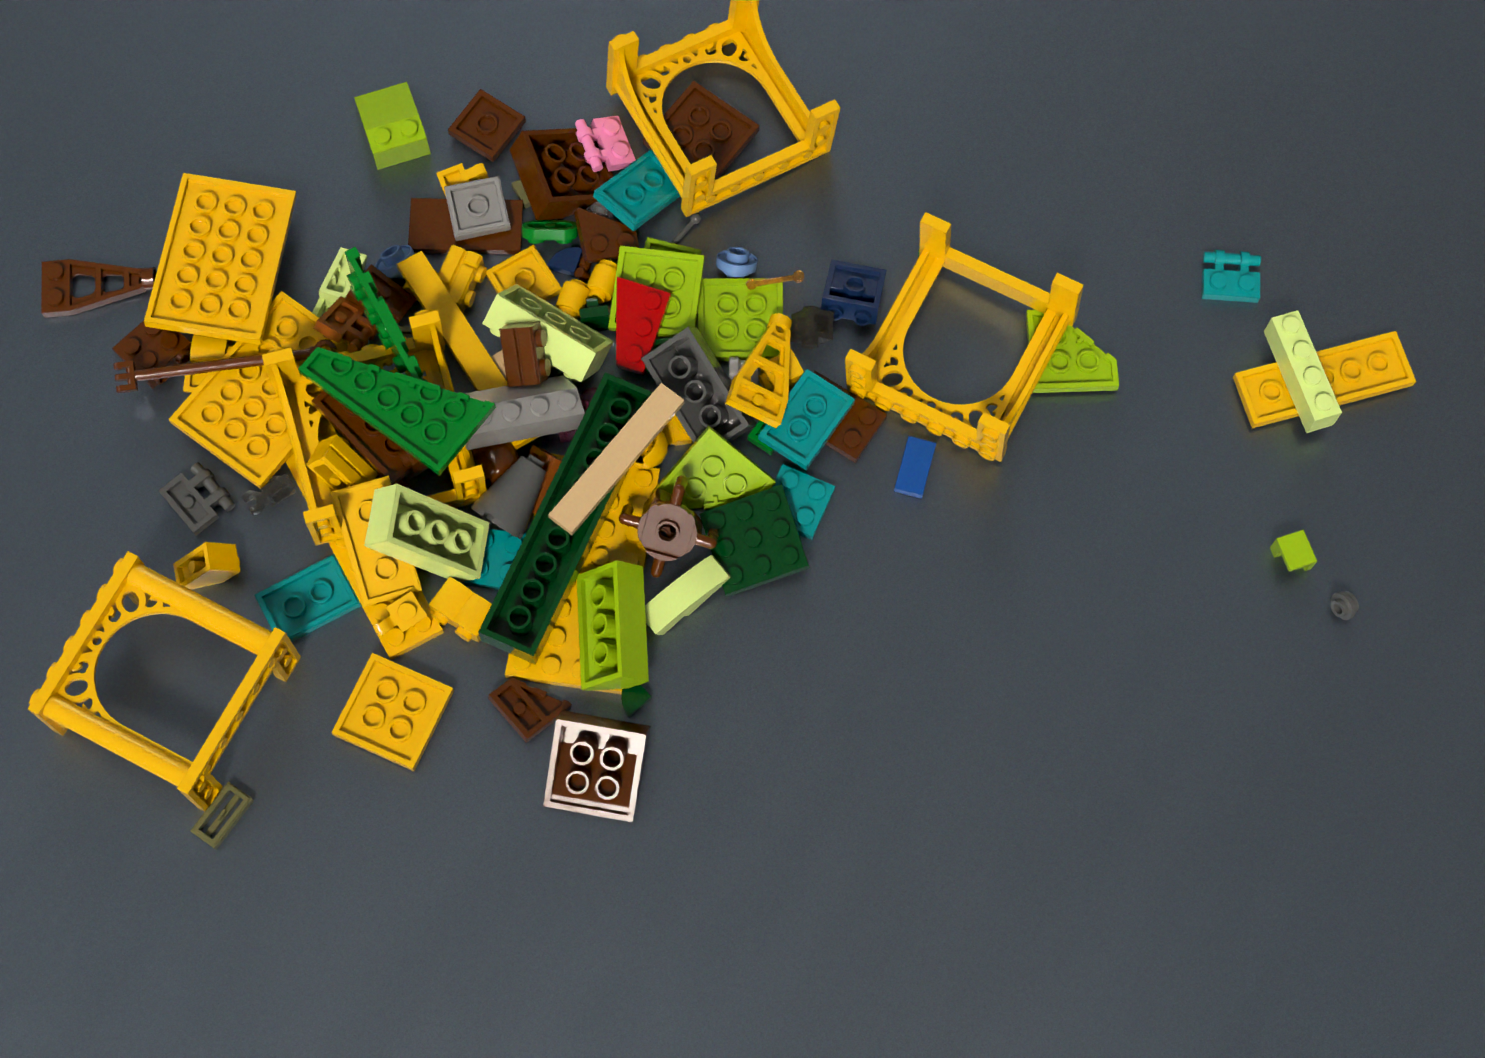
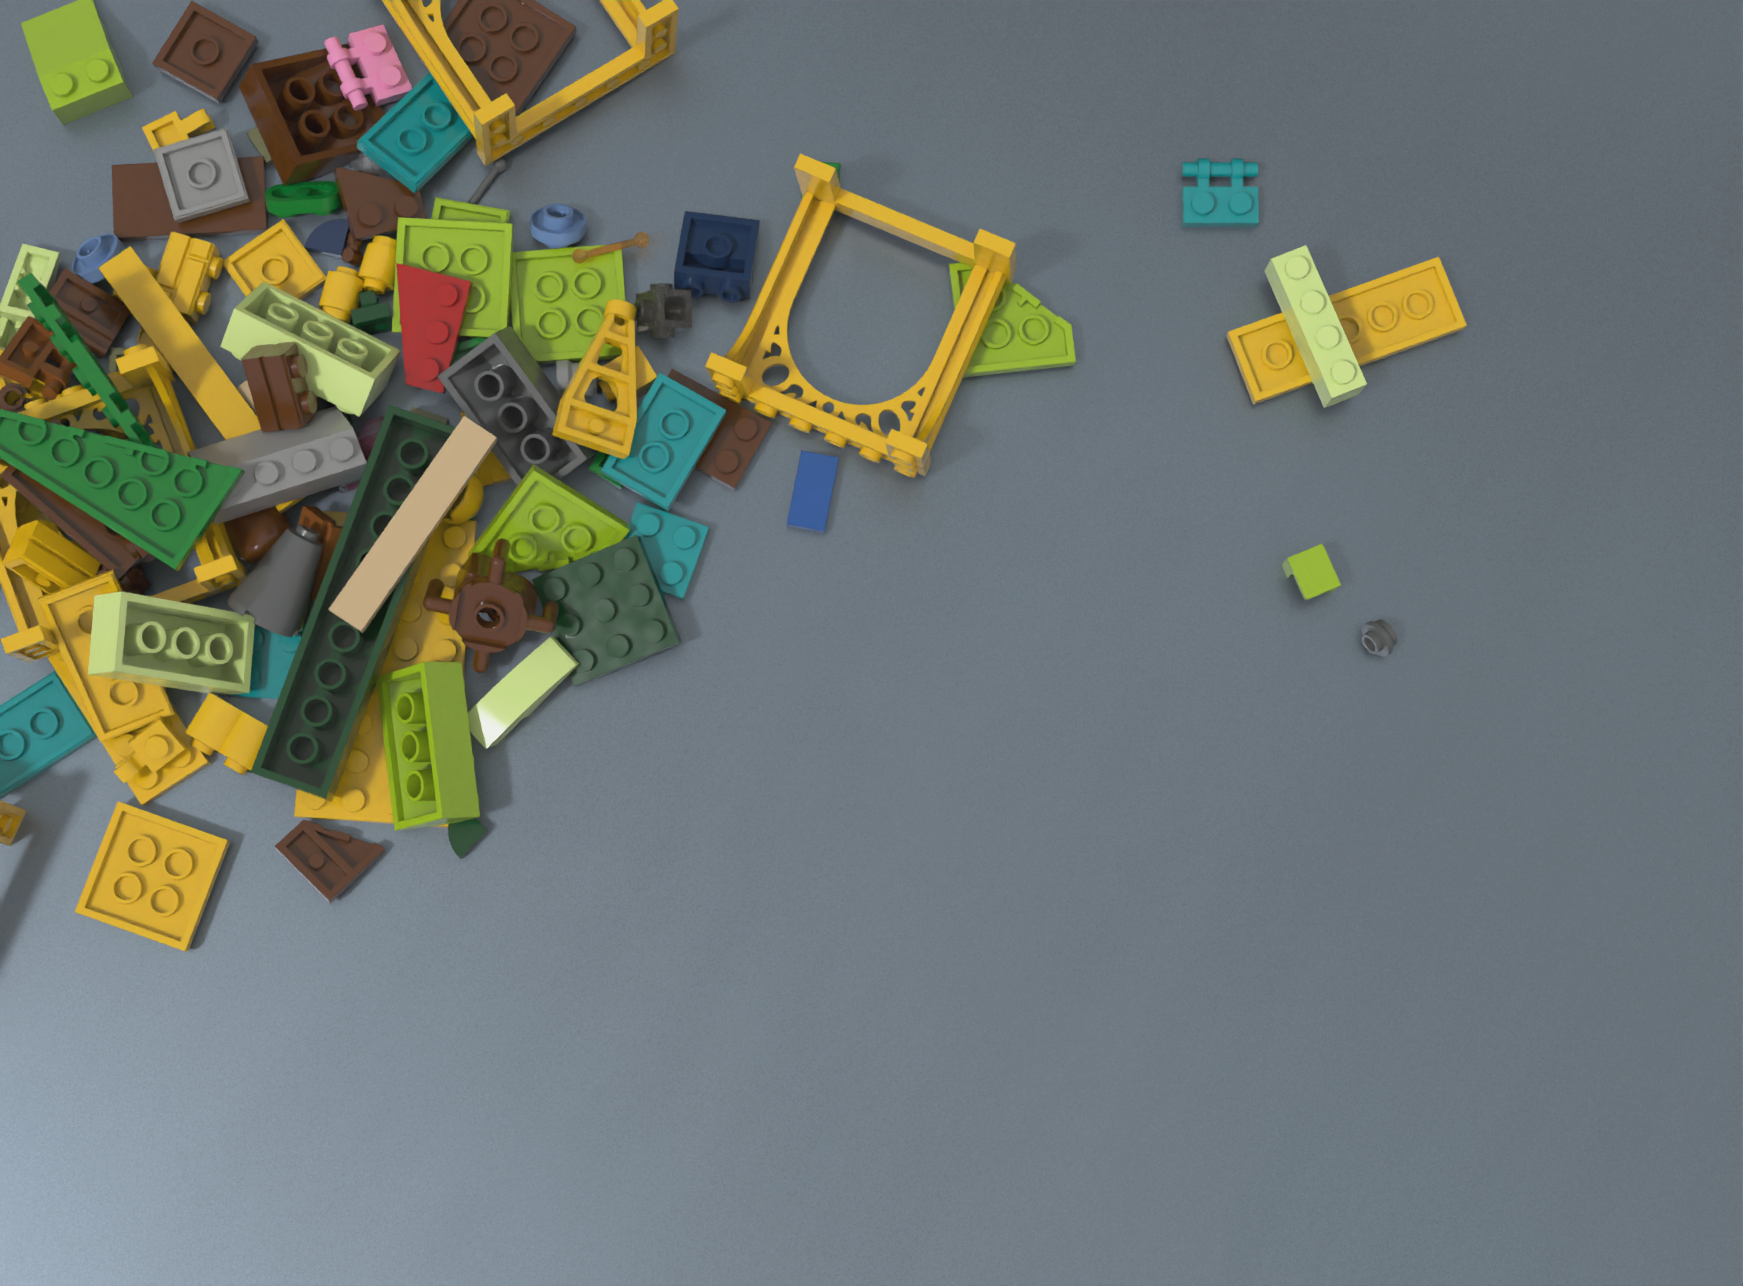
camera: 10 degrees left, 10 degrees up
reddish brown slope [543,710,651,822] -> none

